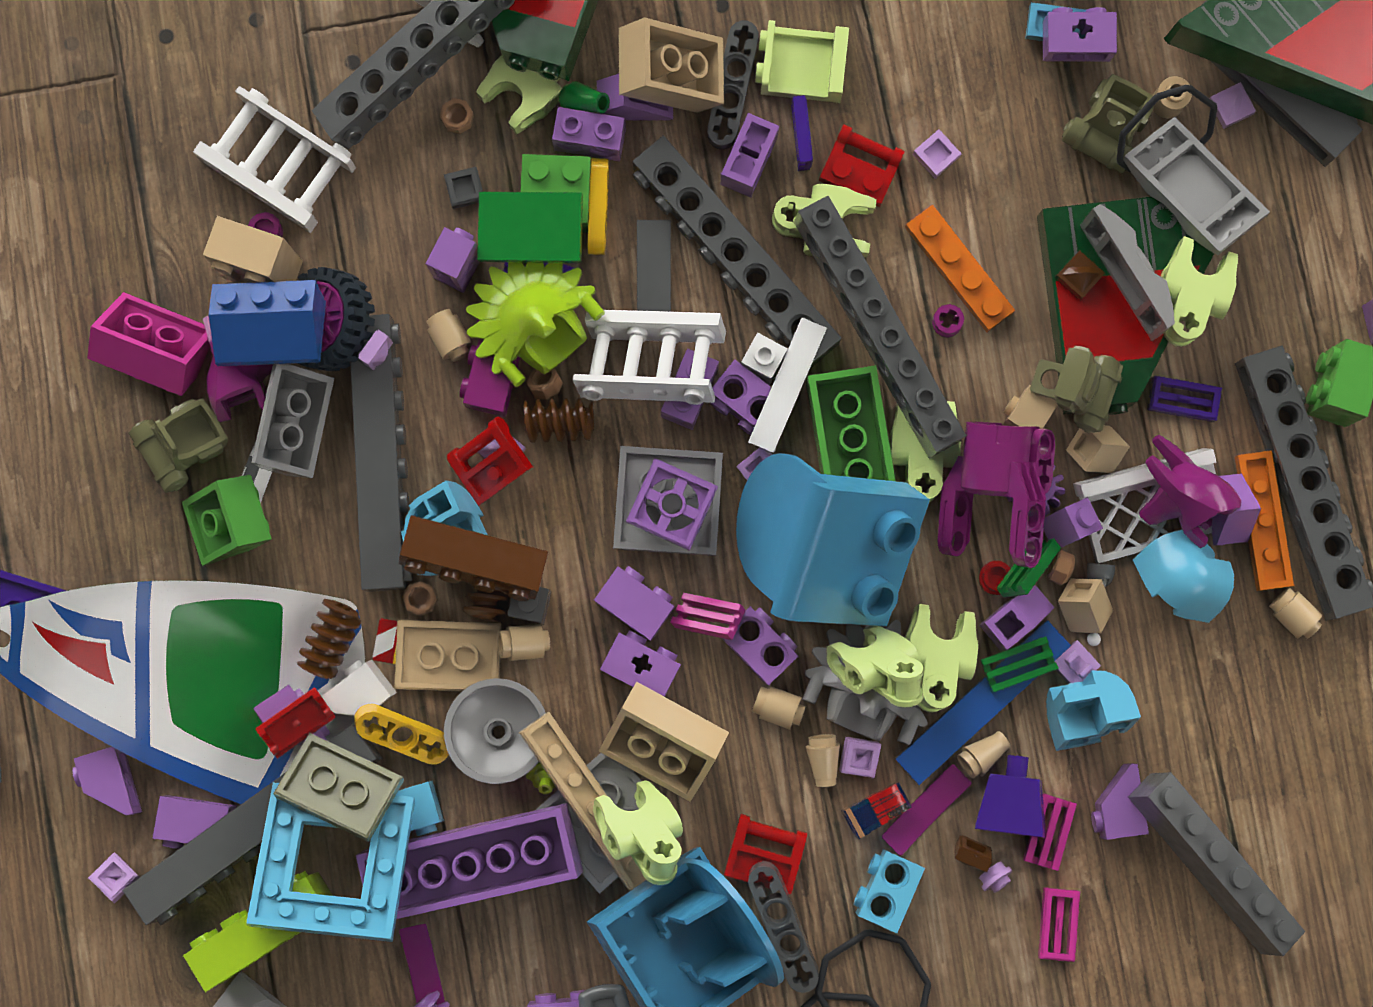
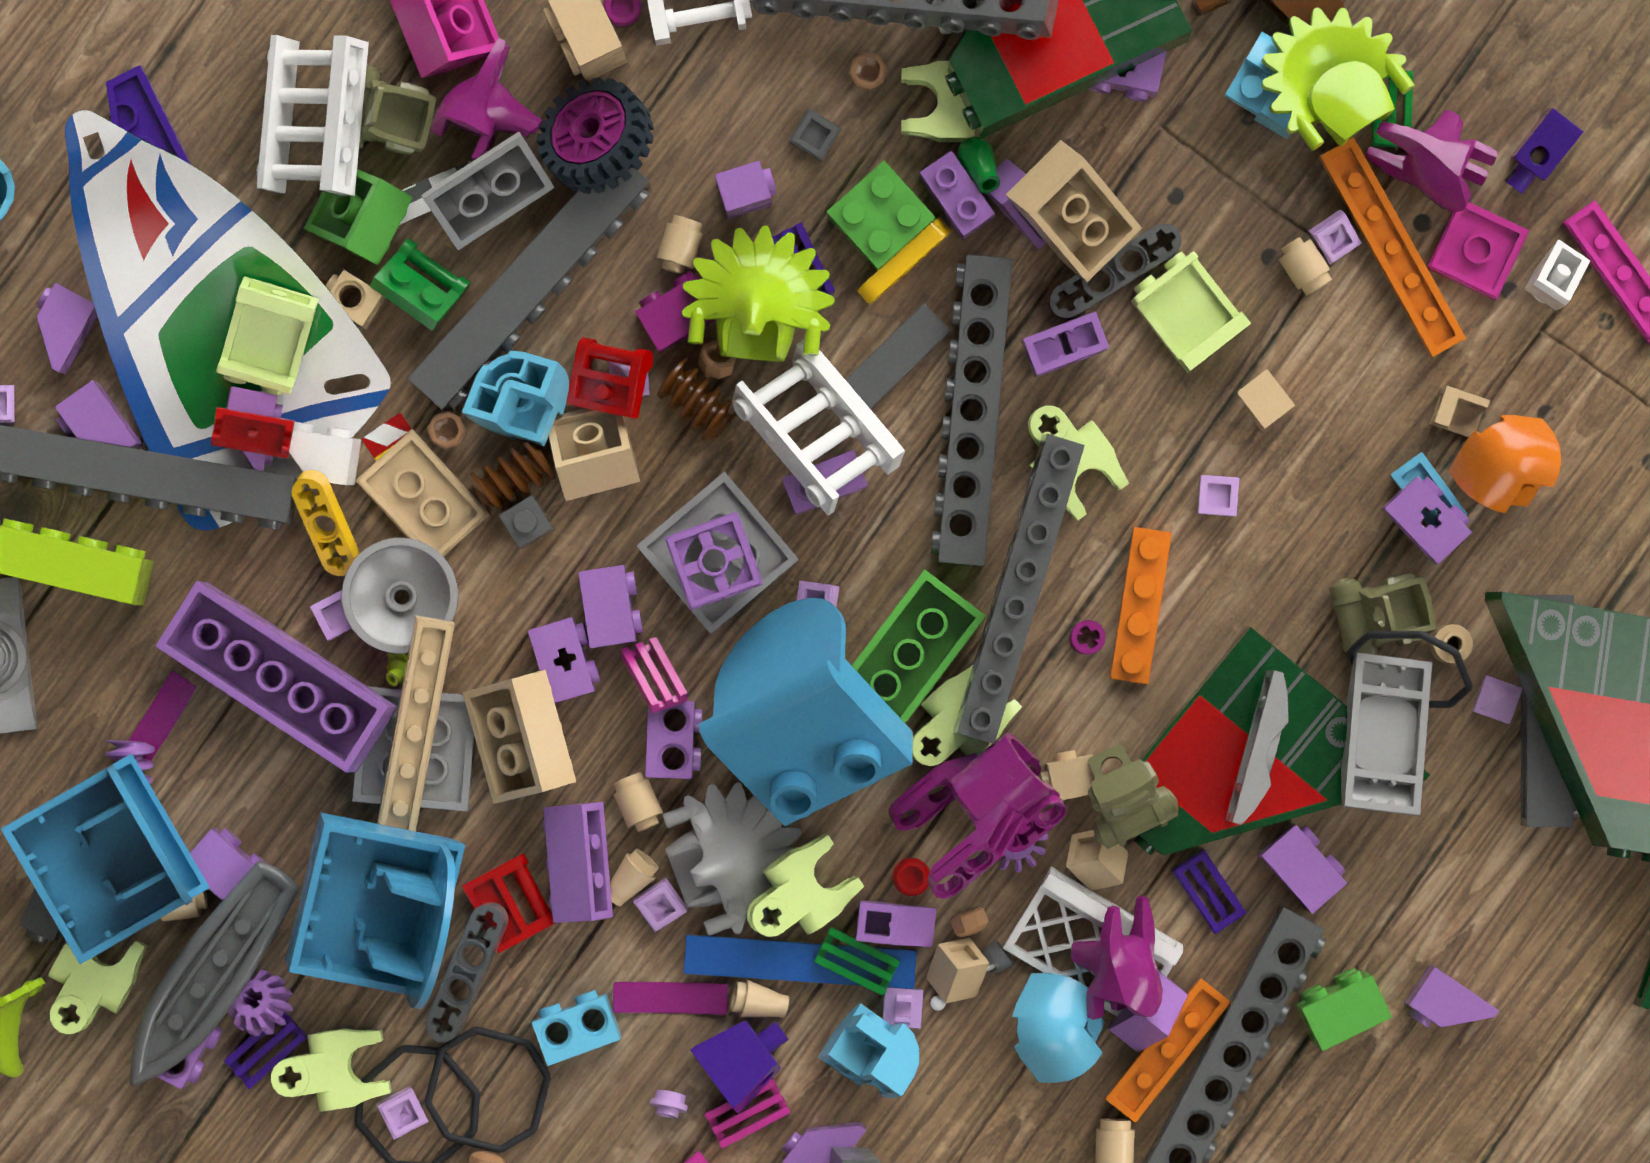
camera: 45 degrees right, 5 degrees up
blue slope [208,280,326,366] -> none
medium azure plate [246,782,415,942] -> none
tile [273,733,404,842] -> none
reddish brown piece [297,599,361,679] -> none
lavender tile [358,329,393,370] -> none
medium azure brick [396,781,444,836] -> none
reddish brown brick [398,515,548,601] -> none
green tile [477,192,583,263] -> none
tan brick [497,624,550,661] -> none
yellowish green piece [593,780,683,885] -> none
medium lavender brick [710,359,771,436] -> none
white brick [741,332,788,385] -> none
white sticker [748,317,827,453] -> none
dark purple tile [791,95,813,171] -> none
red plate [819,124,905,208] -> none
yellowish green piece [827,625,923,707] -> none
leg [841,782,912,839] -> none
reddish brown tile [955,835,992,872] -> none
green tile [996,538,1061,597] -> none
medium lavender brick [1044,497,1103,548] -> none
reddish brown tile [1055,250,1105,300] -> none
yellowish green piece [1161,236,1238,347] -> none
none -> yellowish green panel [216,276,319,395]
none -> white fence [257,35,369,196]
none -> lavender plate [310,590,352,641]
none -> tan brick [326,270,386,330]
none -> green plate [370,238,471,331]
none -> medium lavender brick [543,802,613,923]
none -> tan slope [549,408,640,501]
none -> tan panel [1237,369,1295,431]
none -> medium lavender brick [1258,824,1347,914]

